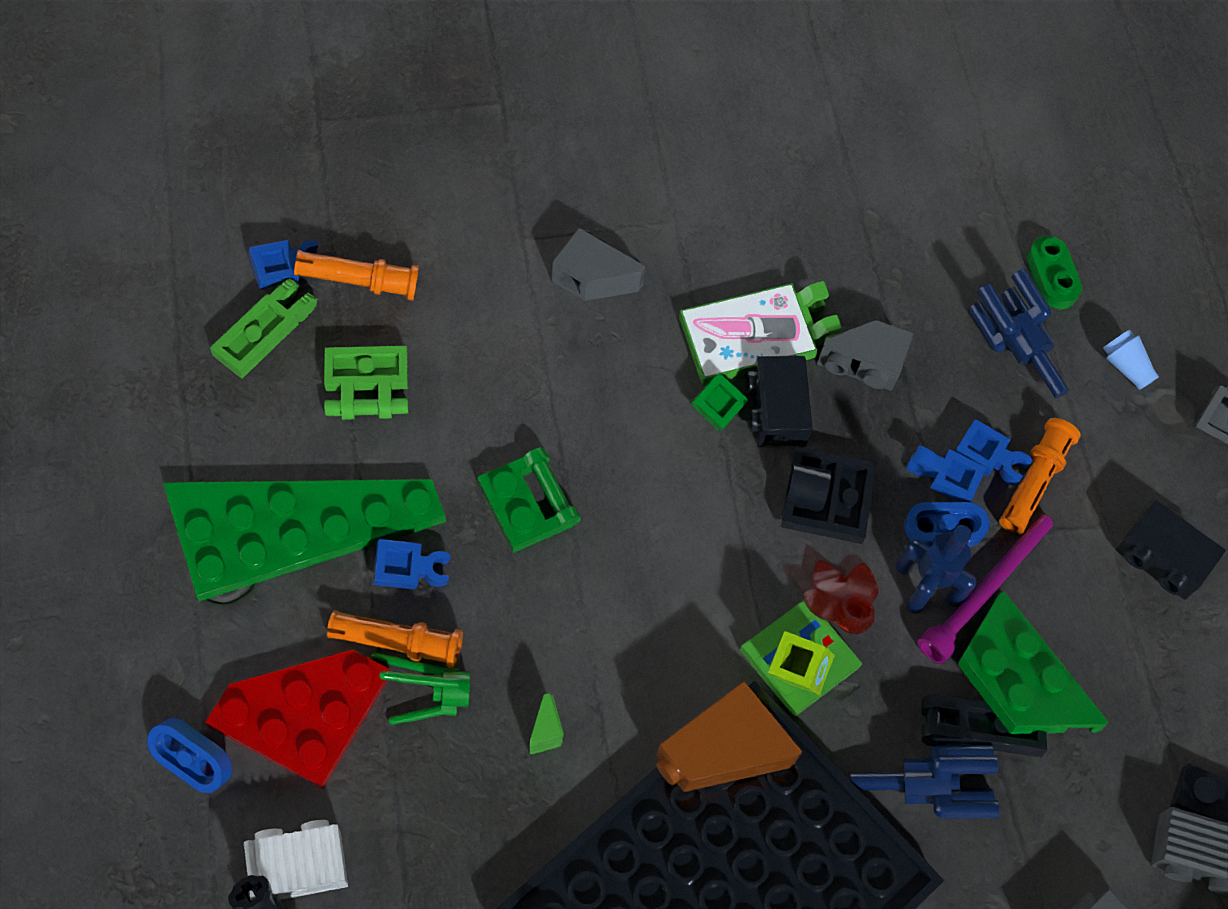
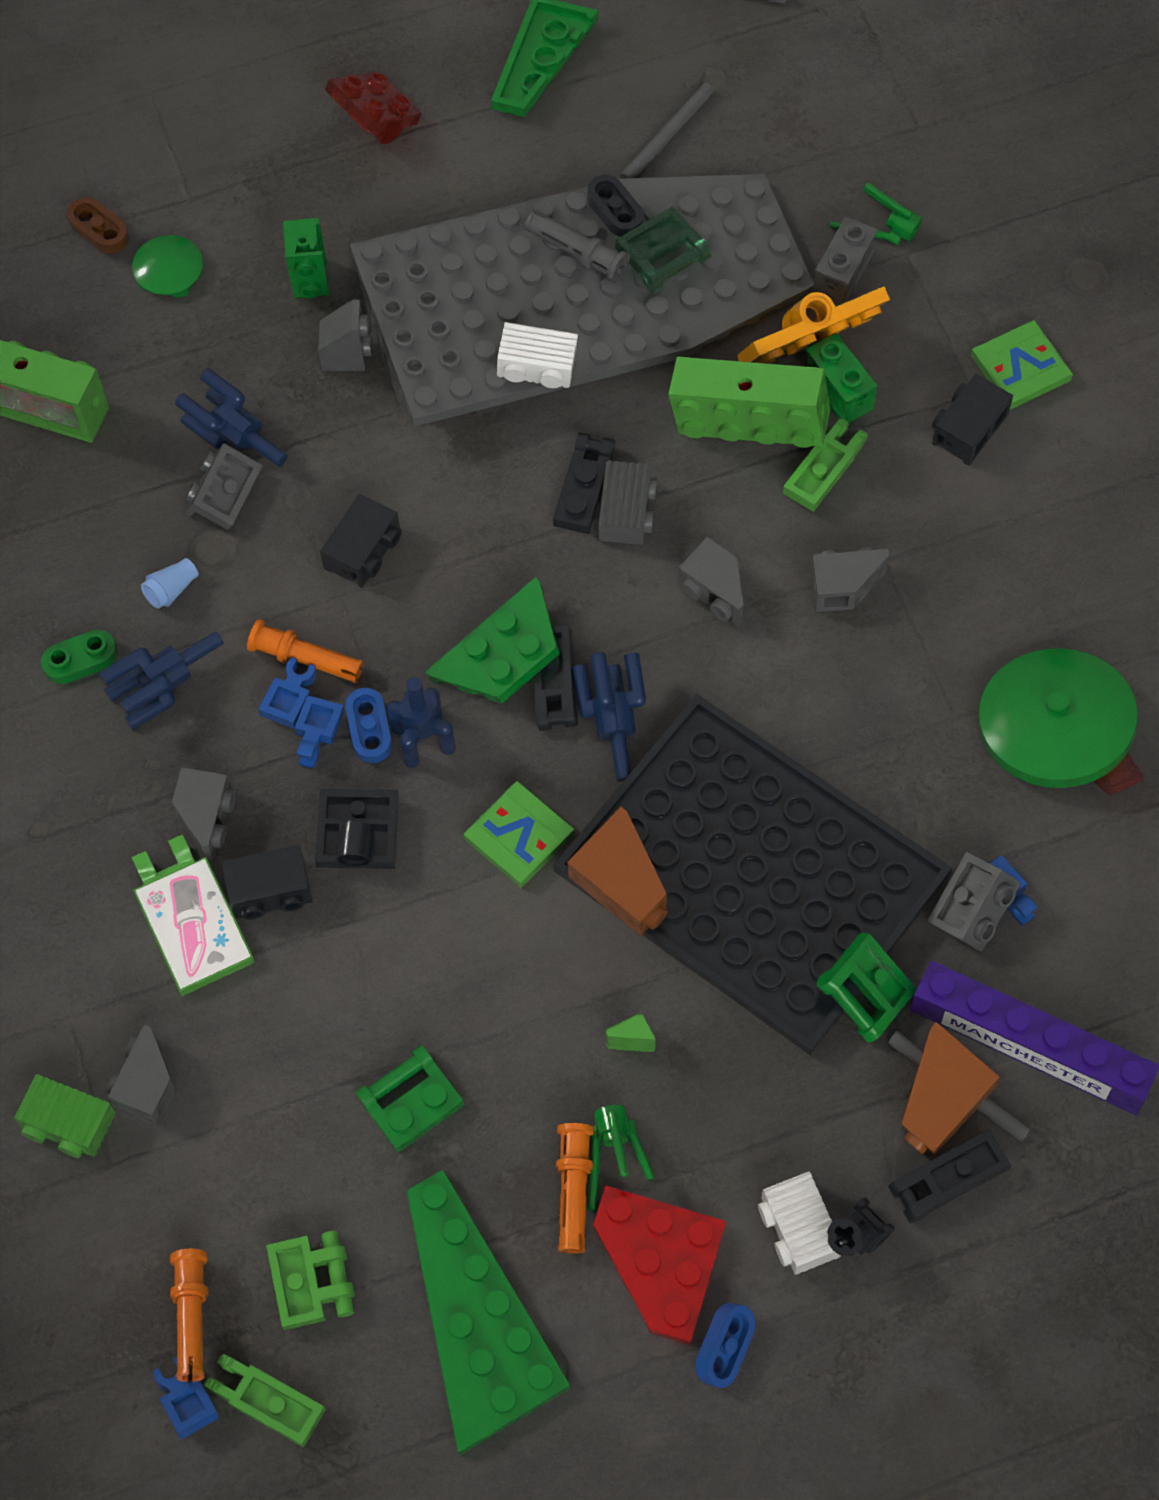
camera: 90 degrees left, 0 degrees up
blue plate [373,539,451,590] -> none
green tile [690,372,748,431] -> none
lime brick [768,631,835,696] -> none
clear red plate [803,560,878,634] -> none
magenta piece [917,514,1053,664] -> none
none -> bright green brick [14,1074,116,1158]

